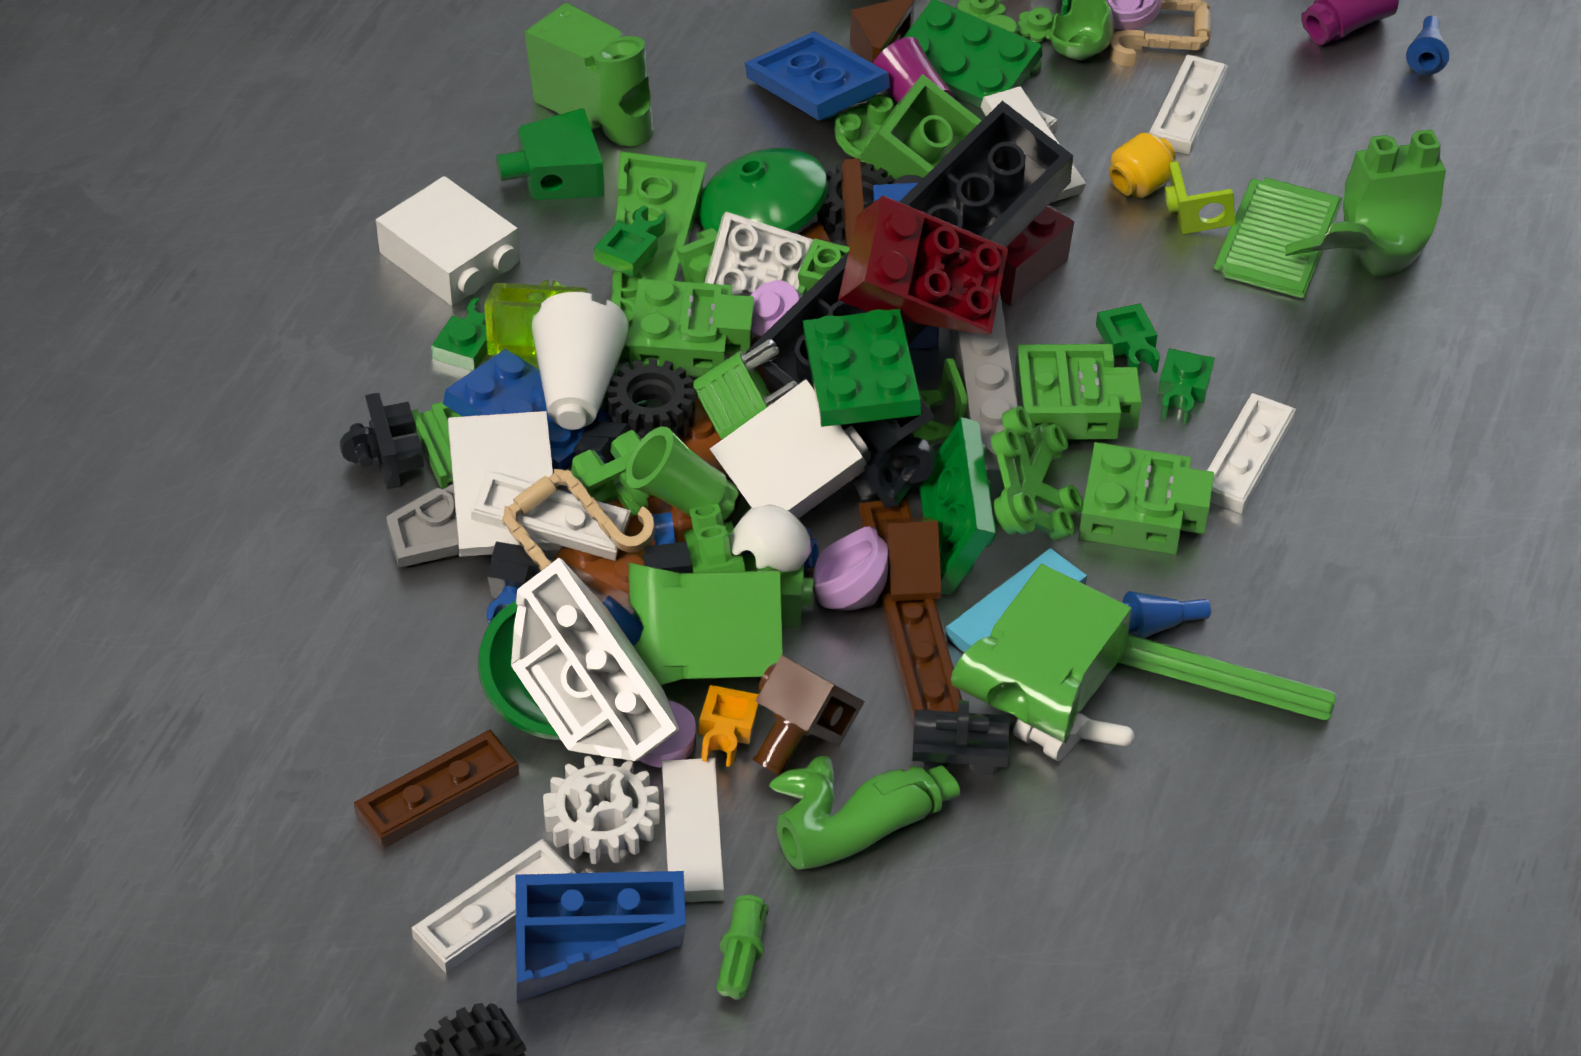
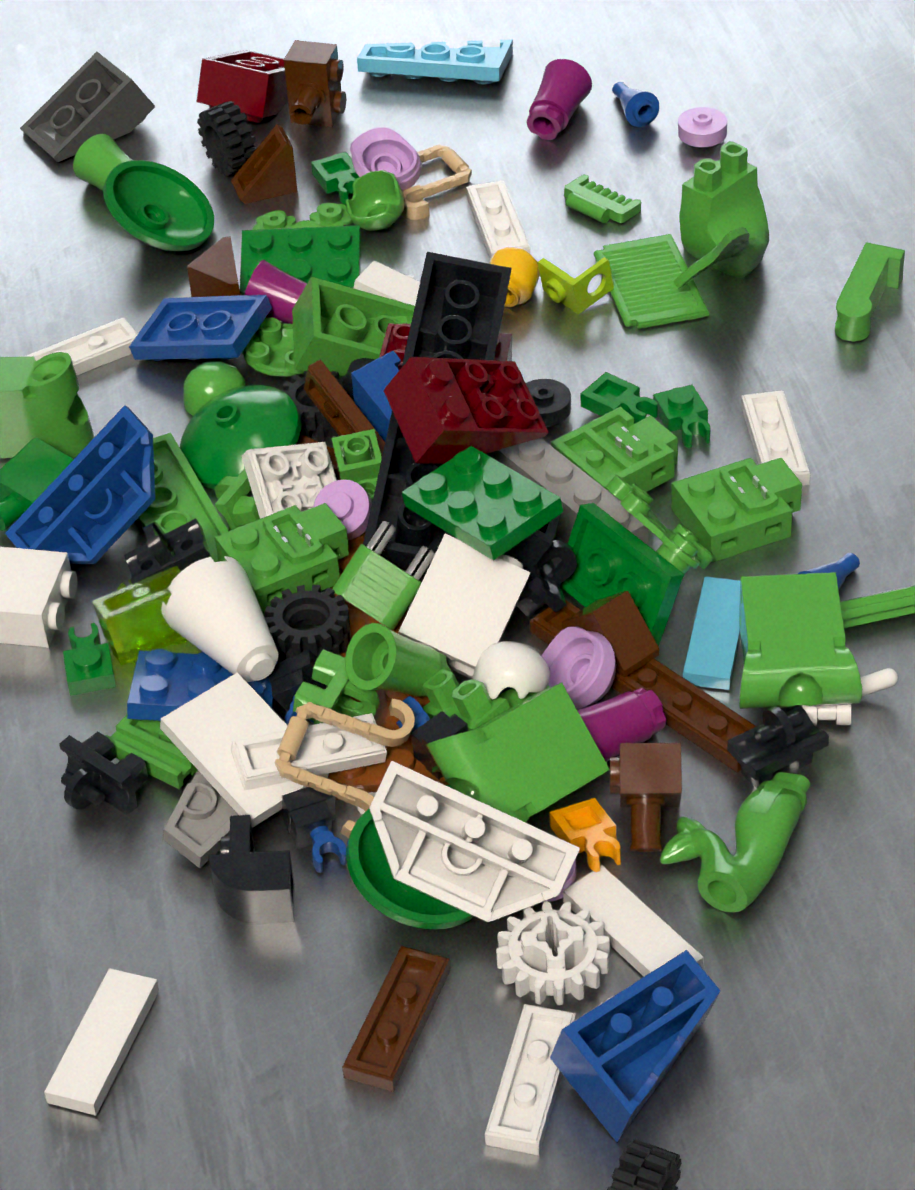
camera: 30 degrees left, 5 degrees down
green plate [594,206,666,277] -> none
bright green axle [716,894,769,1000] -> none
none -> blue wedge [5,405,155,564]
none -> white tile [26,317,138,376]
none -> white tile [44,968,159,1115]
none -> black hips [124,518,210,597]
none -> bright green hair [183,361,246,416]
none -> black brick [209,815,294,924]
none -> black wheel [526,379,571,427]
none -> bright green piece [564,174,641,223]
none -> magenta plant [577,688,666,763]
none -> lavender wheel [678,107,727,147]
none -> bright green leg [835,242,905,342]

